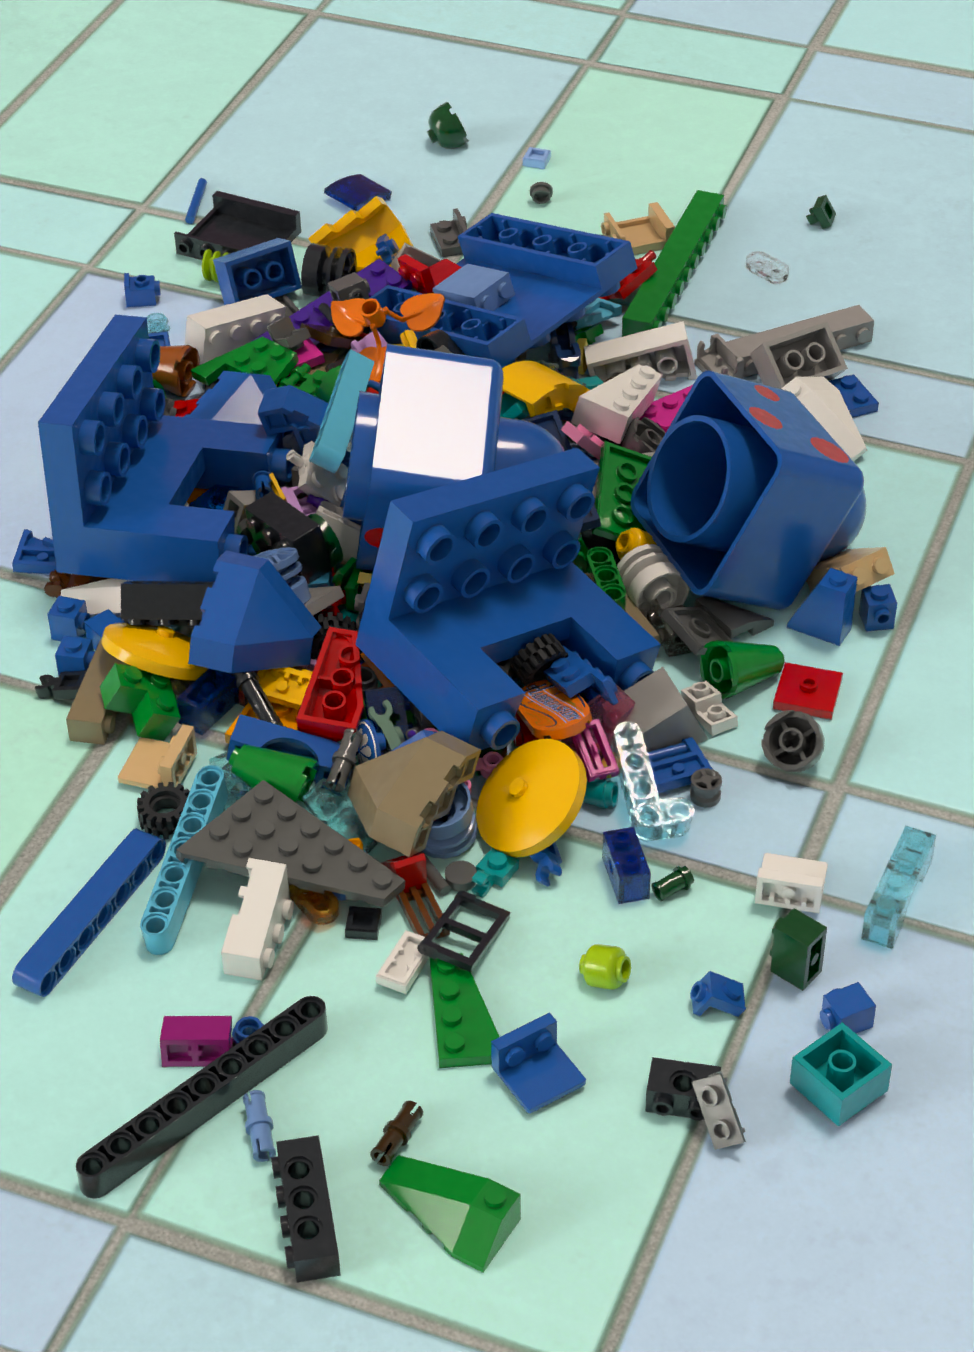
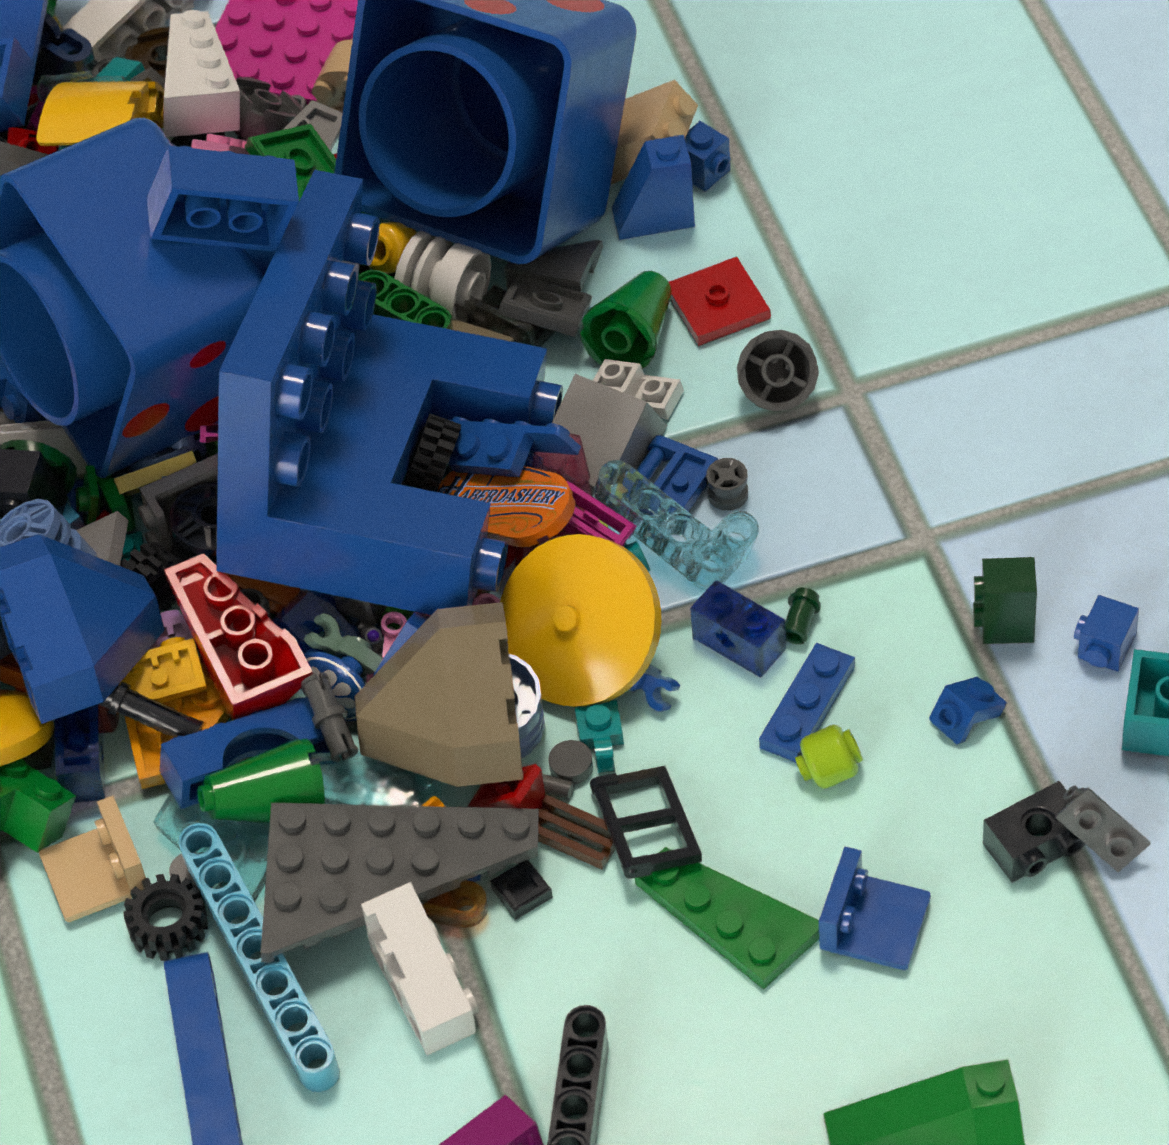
camera: 35 degrees left, 10 degrees up
blue plate [232,1016,264,1045] -> none
dark brown pin [370,1101,423,1166] -> none
white plate [376,930,435,994] -> none
white bracket [755,853,828,913] -> none
clear light blue arch [861,826,936,949] -> none
none -> blue brick [147,146,299,252]
none -> blue plate [759,642,855,763]

